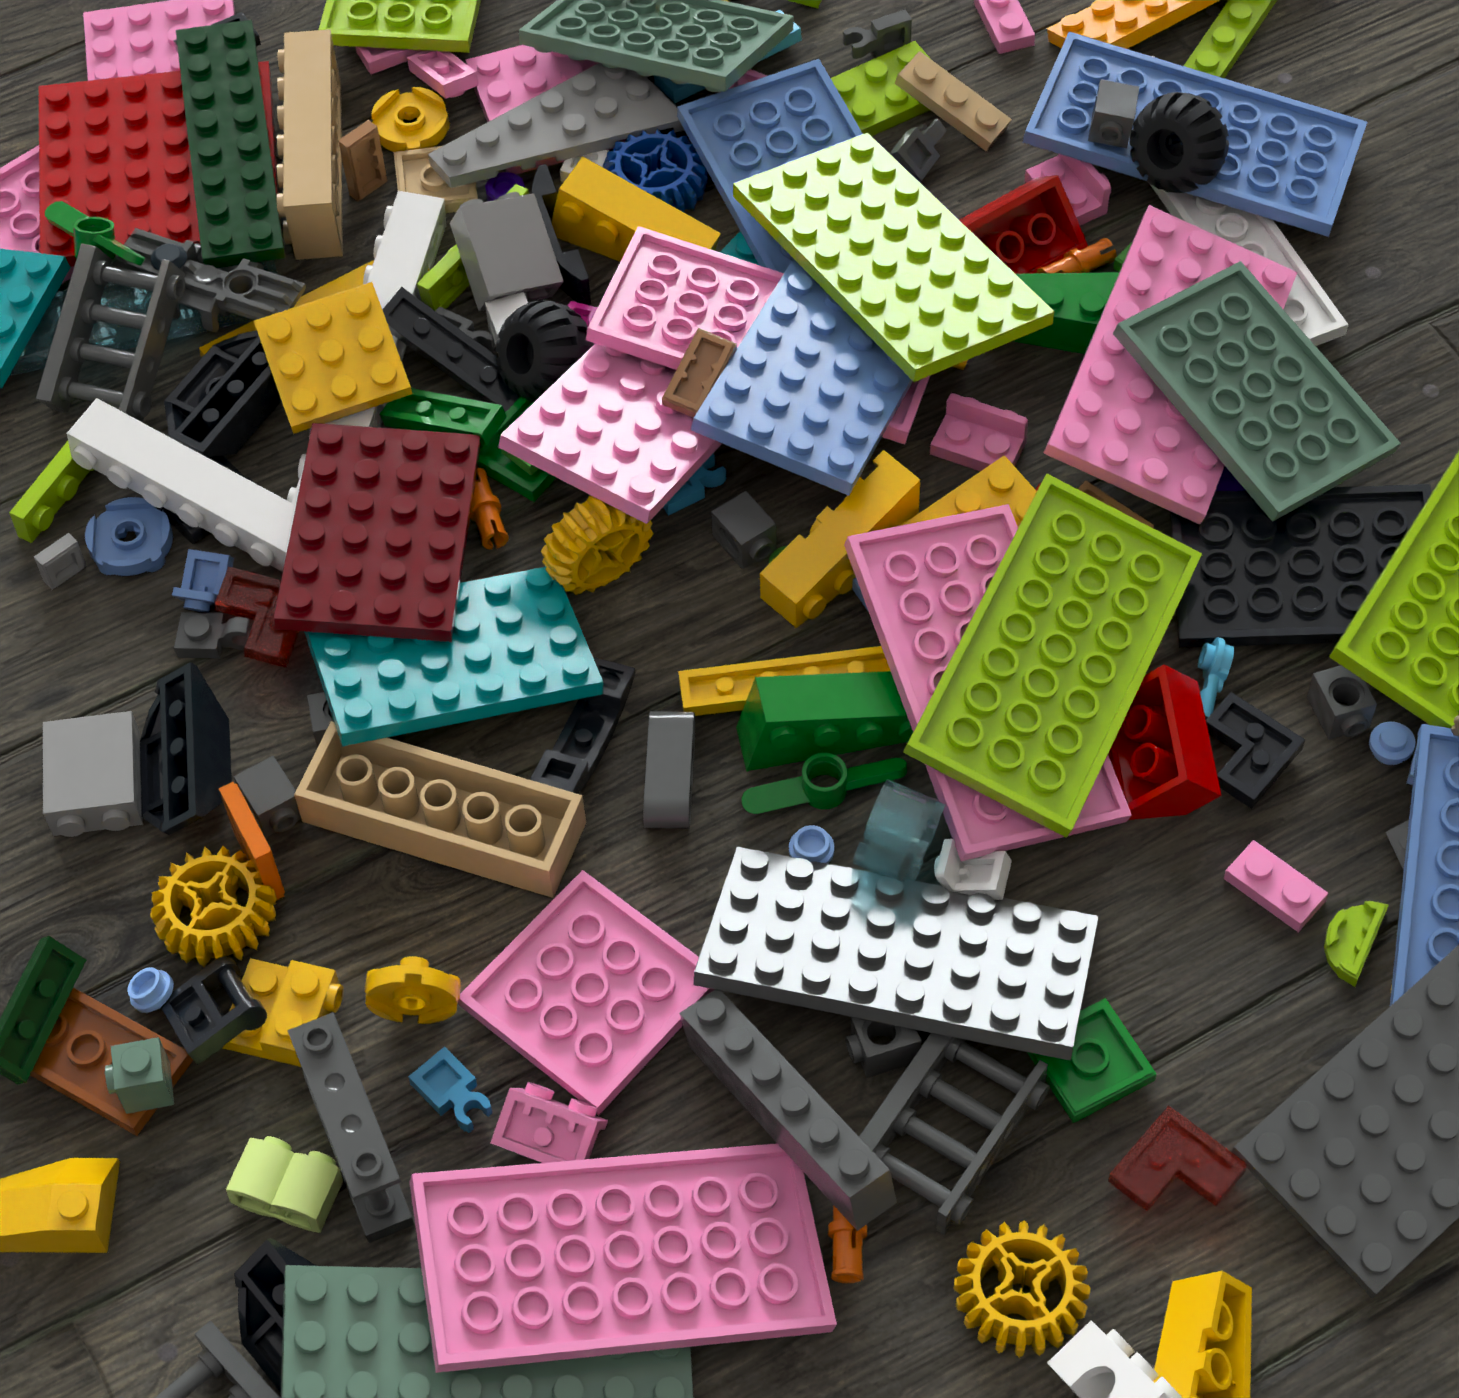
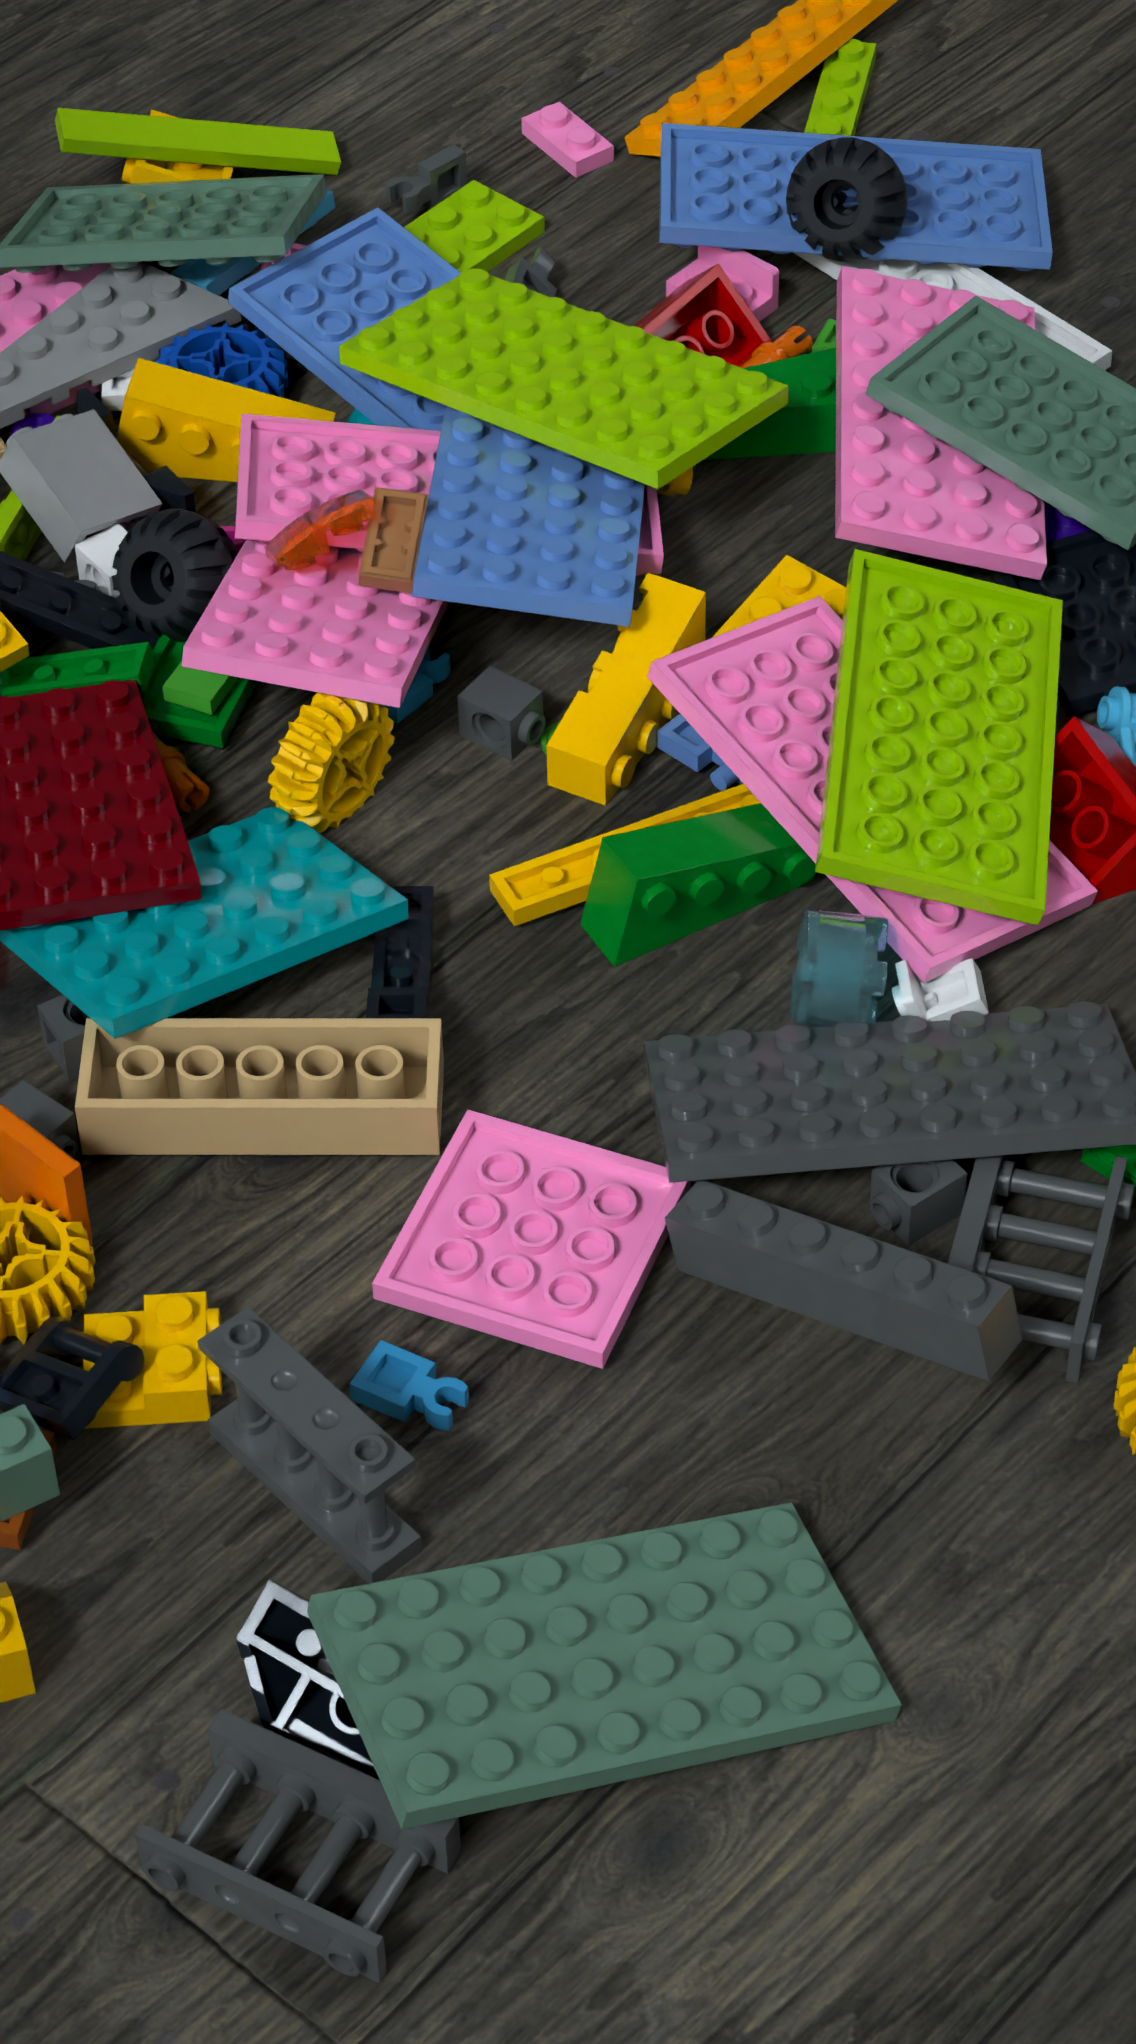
camera: 20 degrees left, 10 degrees down
yellowish green brick [226,1136,343,1233] -> none
yellow plate [365,956,461,1024] -> none
bright pink plate [410,1144,837,1373] -> none
bright pink bracket [490,1082,608,1163] -> none
dark grey beam [643,711,695,829] -> none
green piece [741,753,908,814] -> none
light blue plate [789,825,834,864] -> none
orange pin [828,1205,867,1283] -> none
tan plate [895,51,1012,152] -> none
bright pink bracket [930,393,1028,471] -> none
dark grey brick [1088,79,1139,148] -> none
none -> clear orange slope [265,490,377,570]

